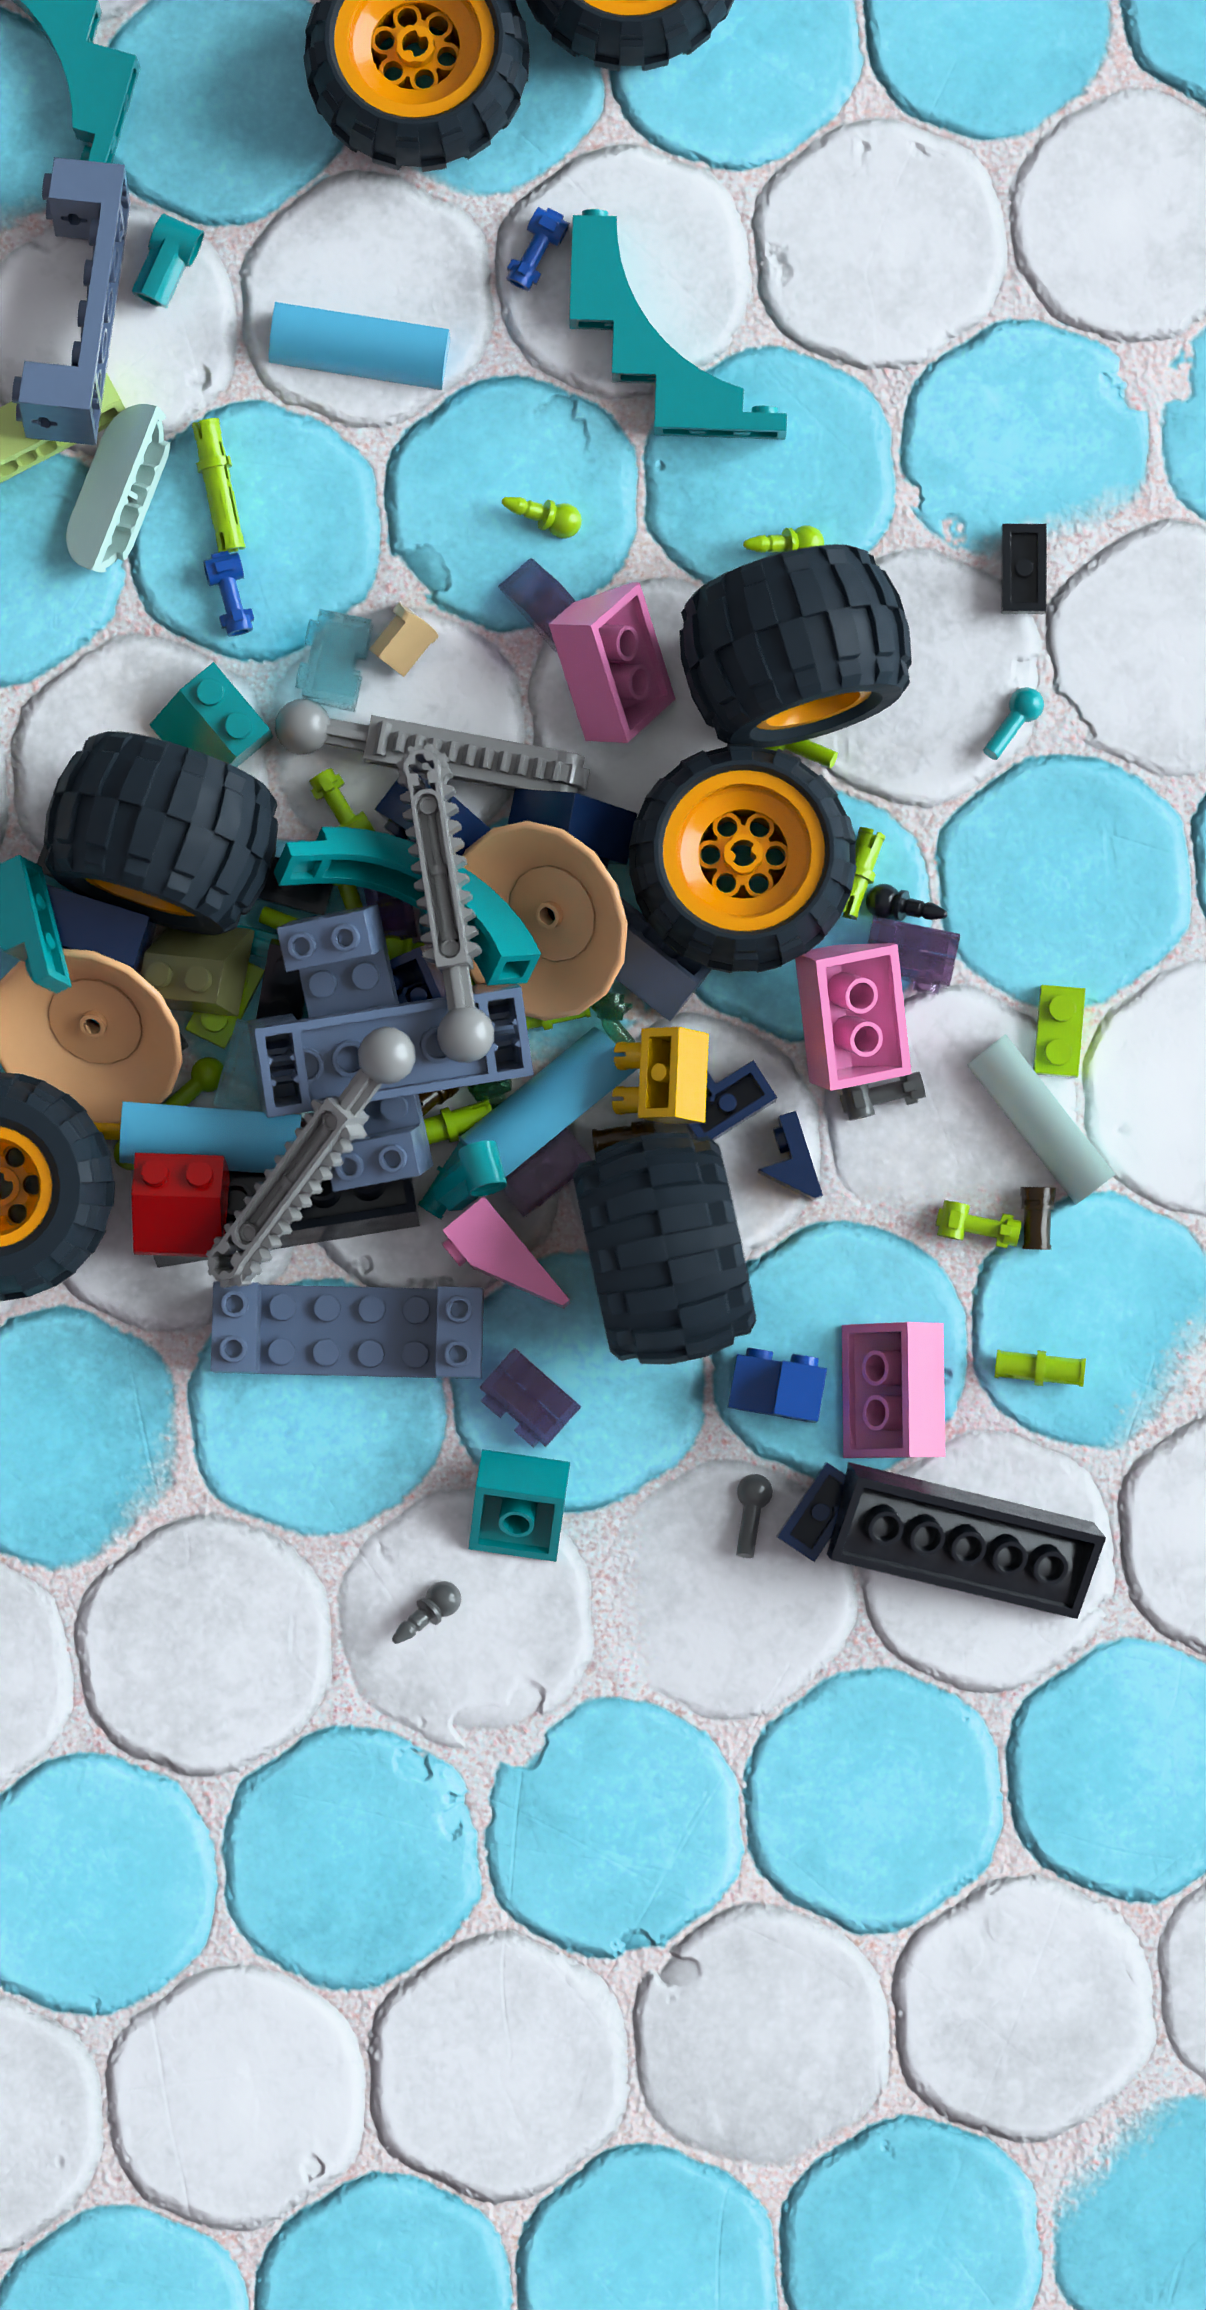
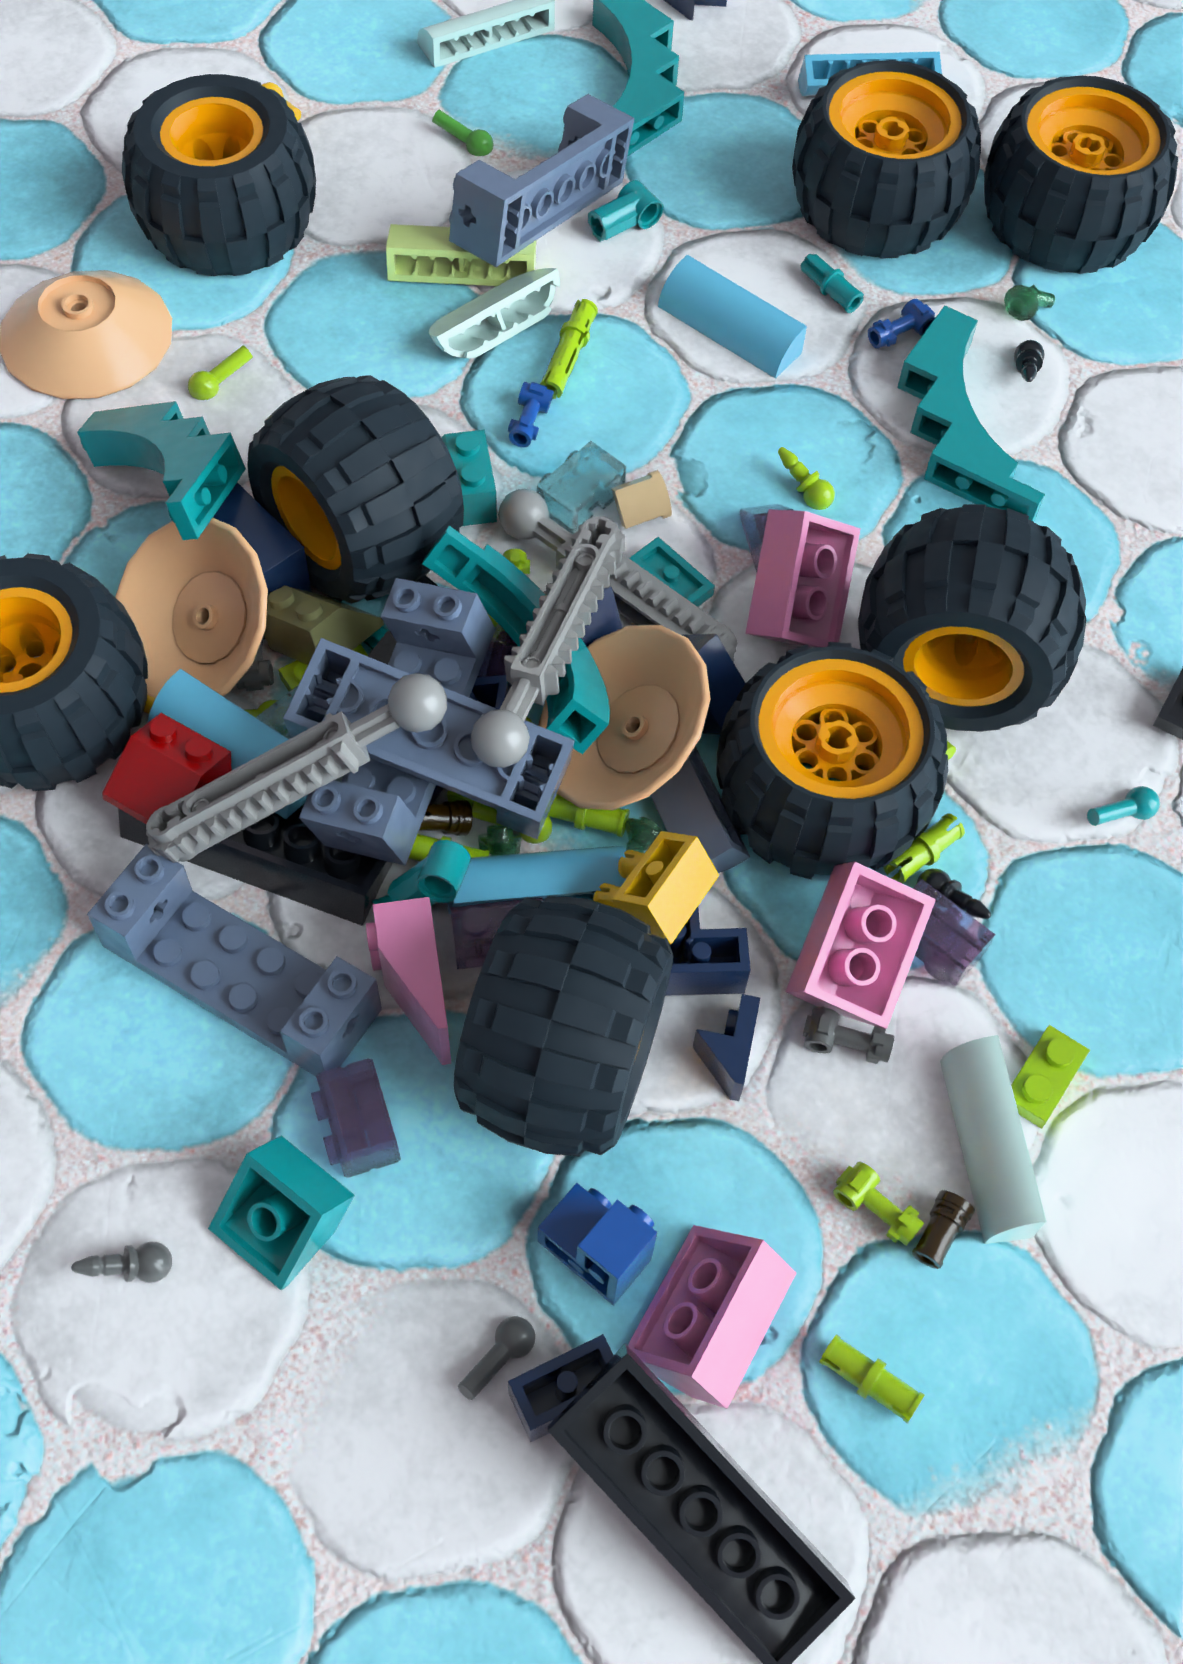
camera: 25 degrees right, 25 degrees down
none -> teal plate [629,537,715,607]
none -> teal axle [800,254,864,313]
none -> clear green plate [1004,284,1055,321]
none -> black bar [1014,340,1045,382]

